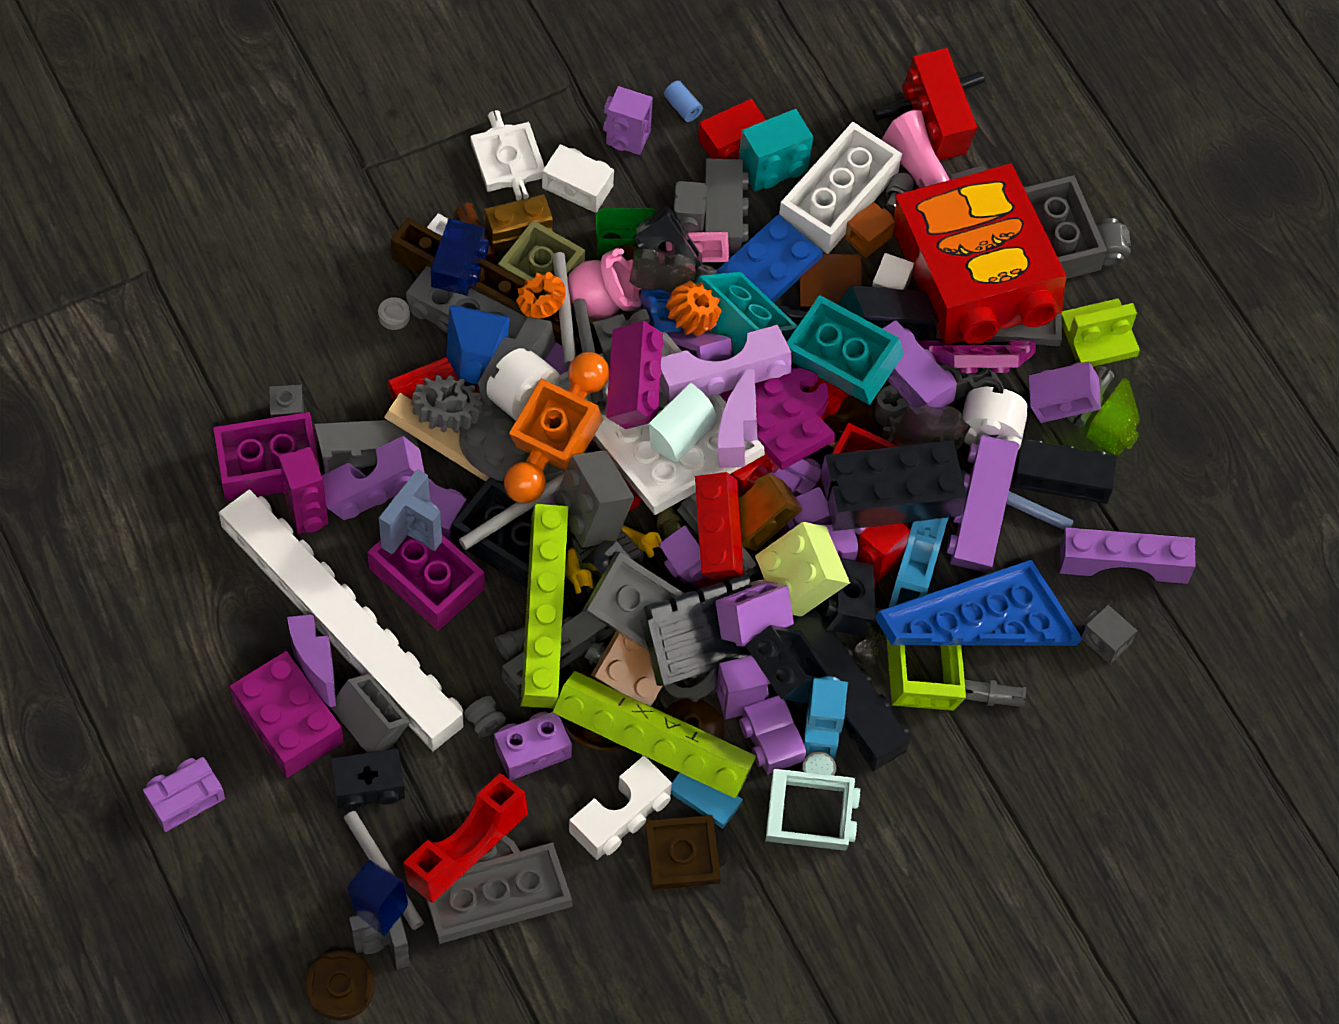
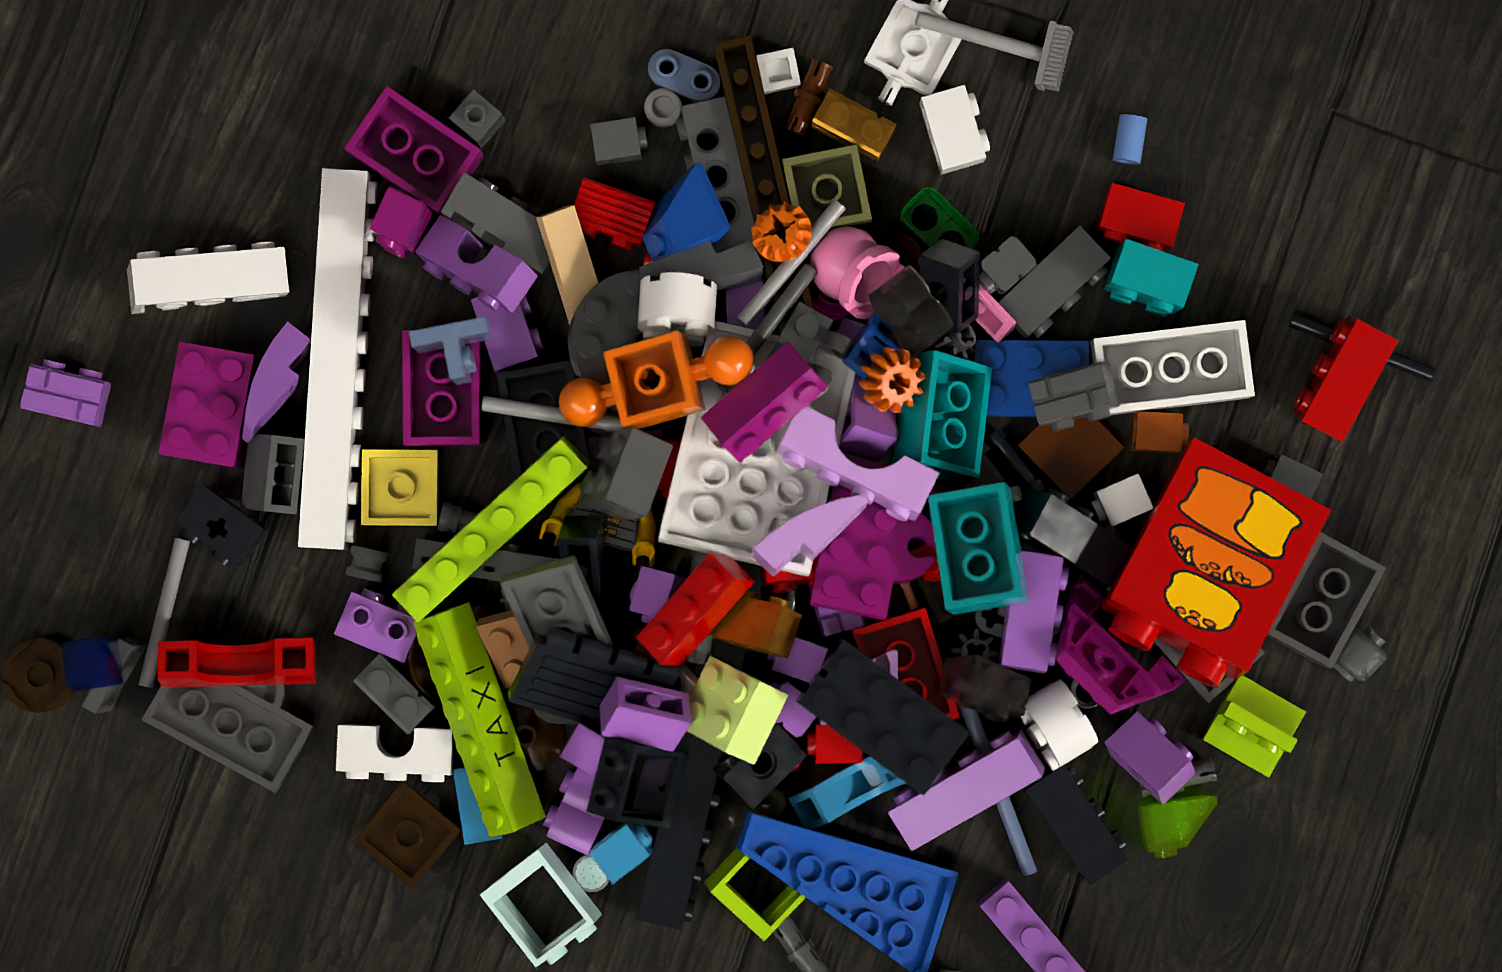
camera: 50 degrees right, 25 degrees up
dark grey gear [411,375,483,433] -> none
clear blue brick [431,219,489,296] -> none
medium lavender brick [603,86,653,155] -> none
light aqua brick [649,383,717,463] -> none
bright pink piece [882,110,949,188] -> none
dark grey cylinder [886,173,915,212] -> none
none -> white wedge [127,242,289,314]
none -> dark grey brick [353,654,438,734]
none -> light yellow plate [361,449,439,526]
none -> dark grey brick [590,117,648,166]
none -> sand blue plate [648,49,720,103]
none -> light grey piece [915,11,1074,92]
none -> dark grey brick [1028,362,1120,432]

